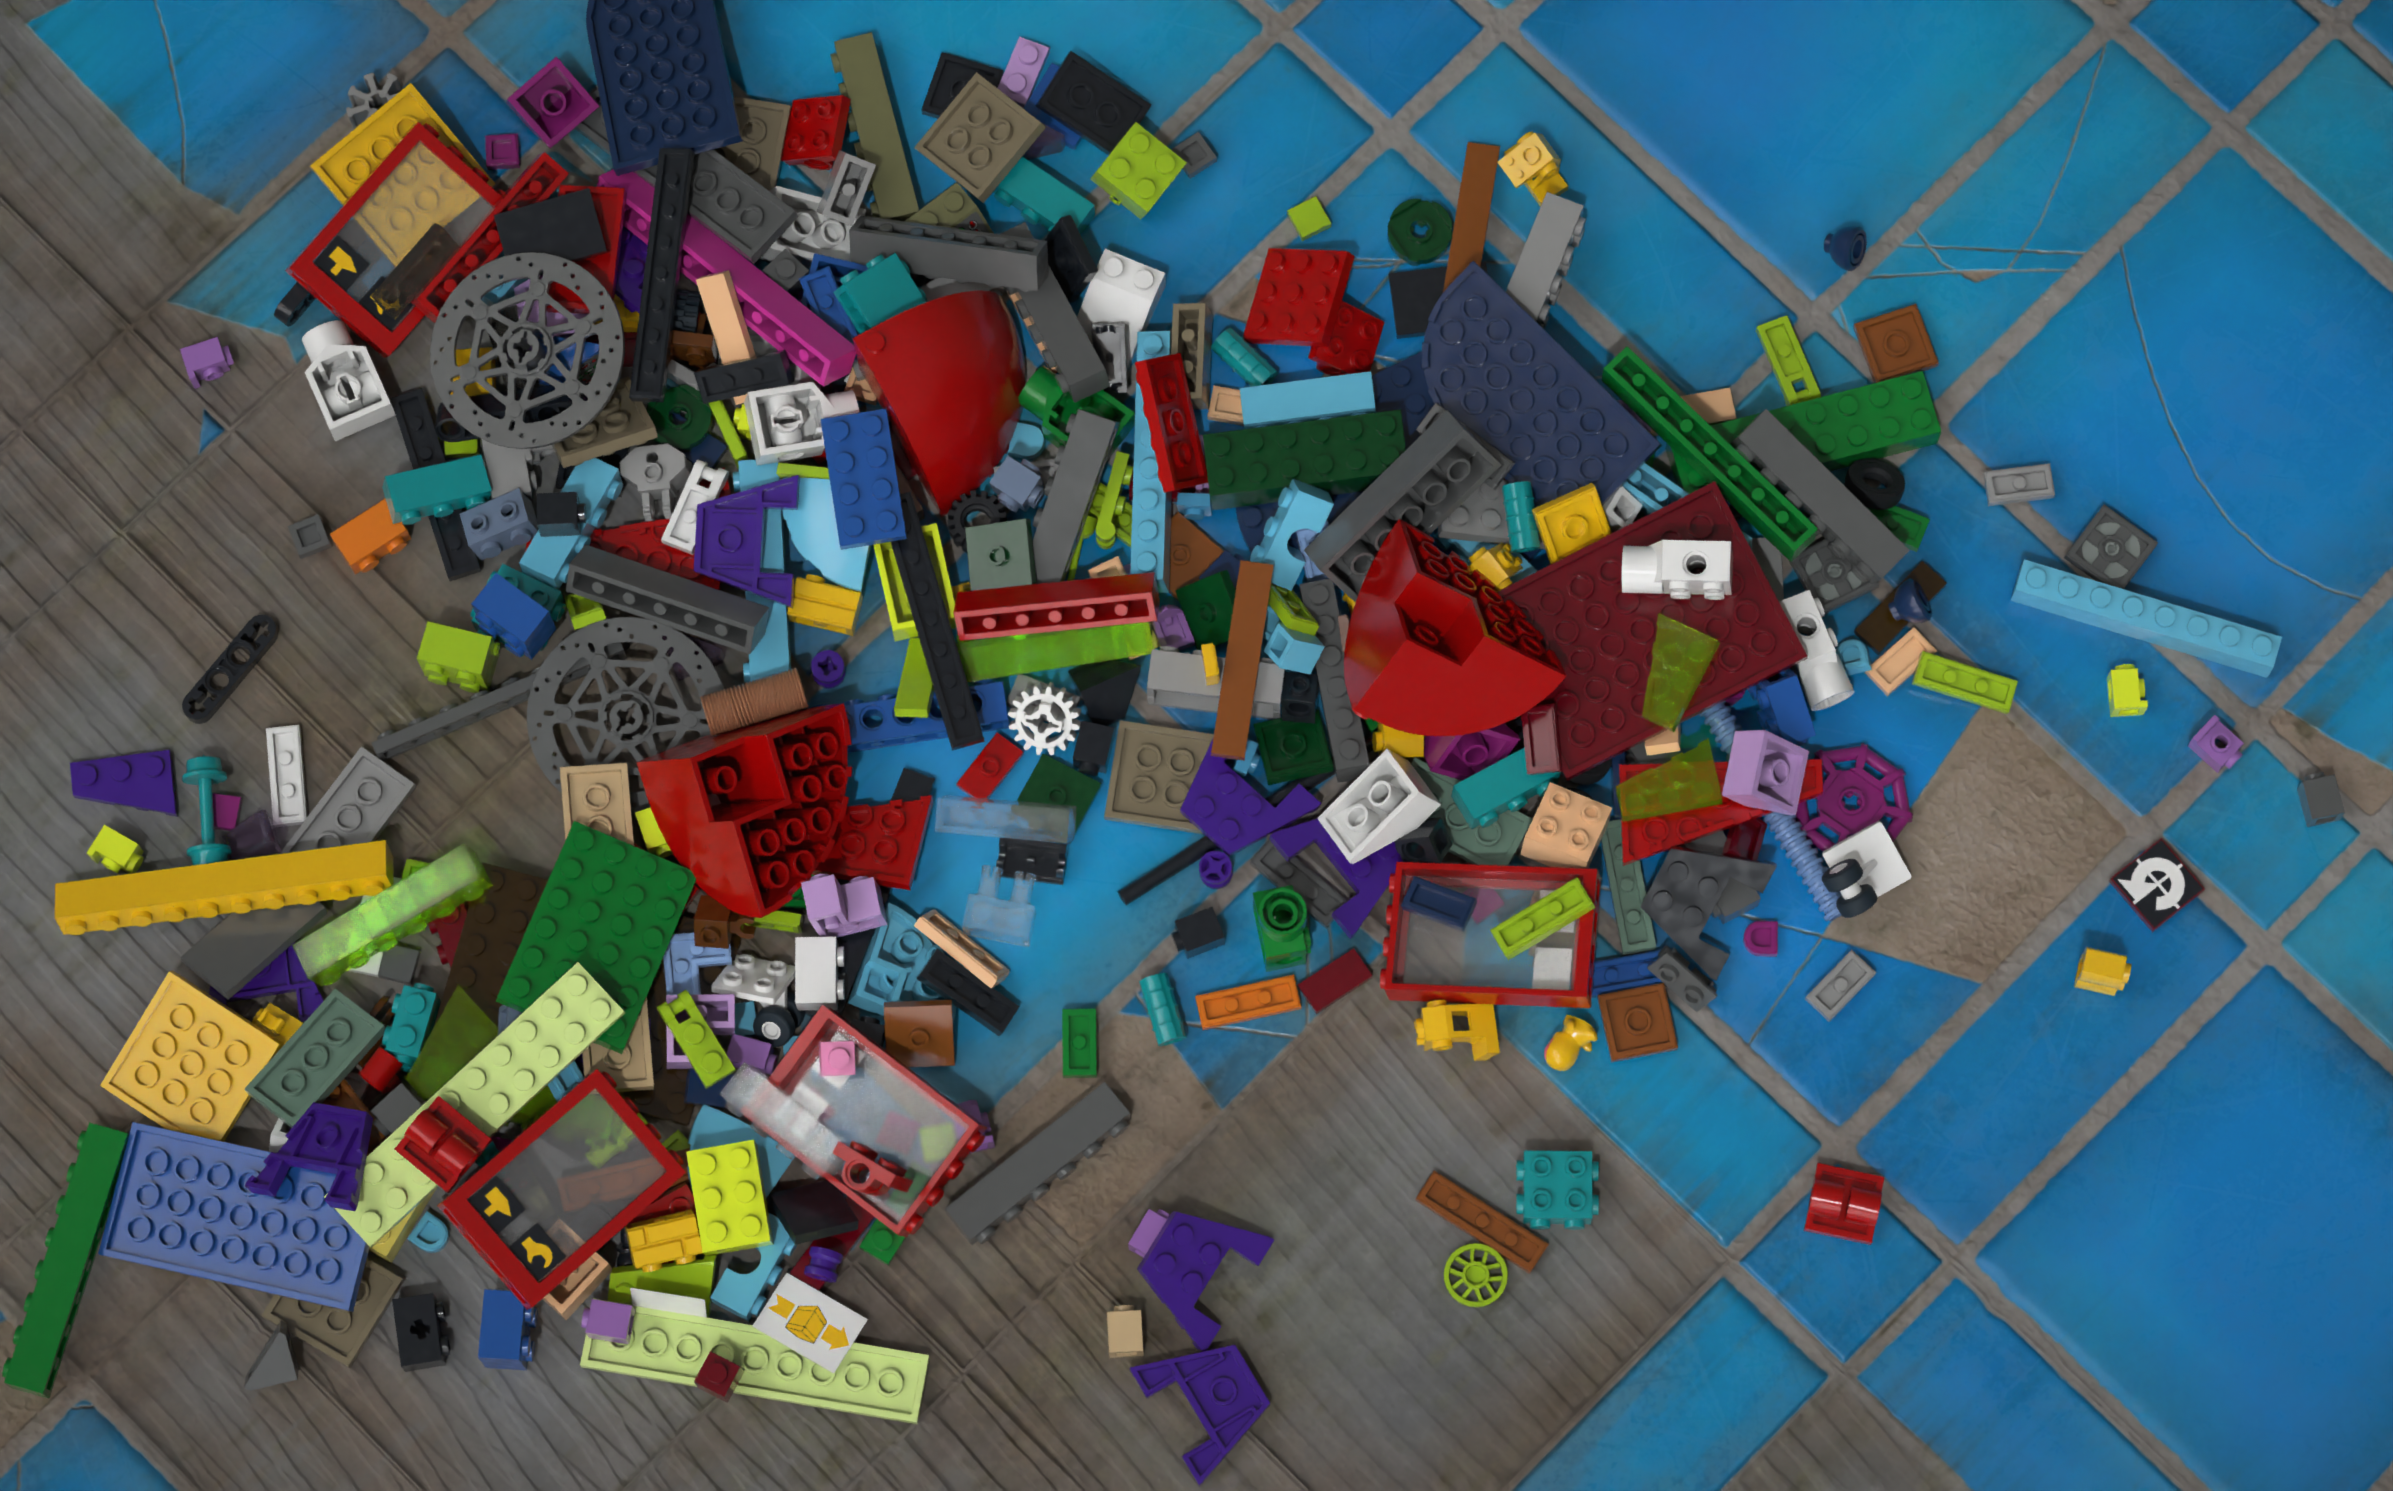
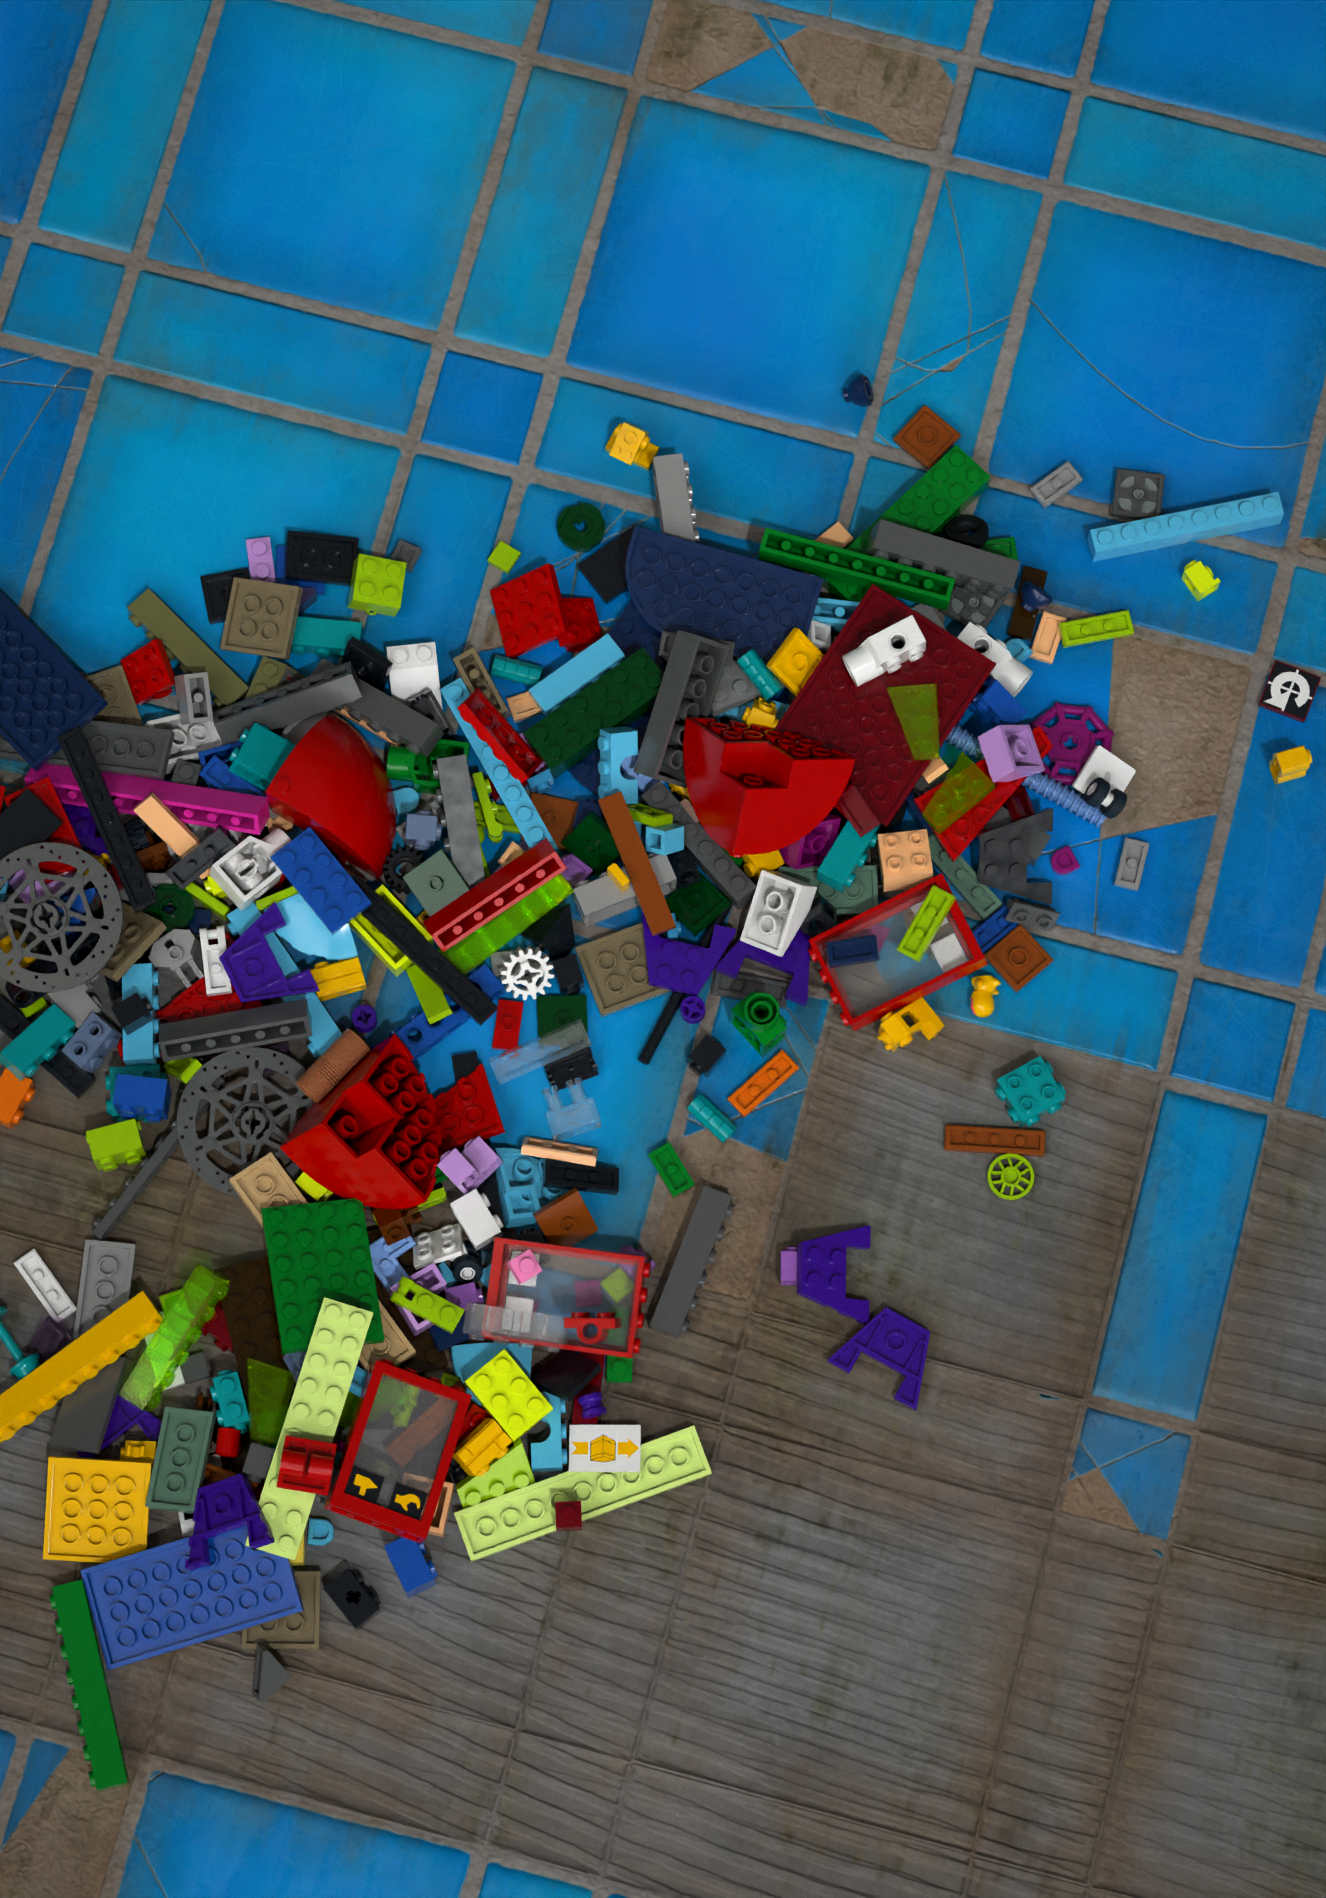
camera: 35 degrees left, 0 degrees up
magenta tile [213,793,243,832] -> none
medium lavender brick [581,1299,635,1344] -> none
white sticker [630,1288,707,1318] -> none
tan brick [1107,1305,1144,1358] -> none
dark red tile [1298,948,1373,1014] -> none
dark orange tile [1443,142,1500,292] -> none
lime plate [1756,315,1821,406] -> none
red plate [1804,1163,1885,1245] -> none
medium lavender brick [2188,715,2244,773] -> none

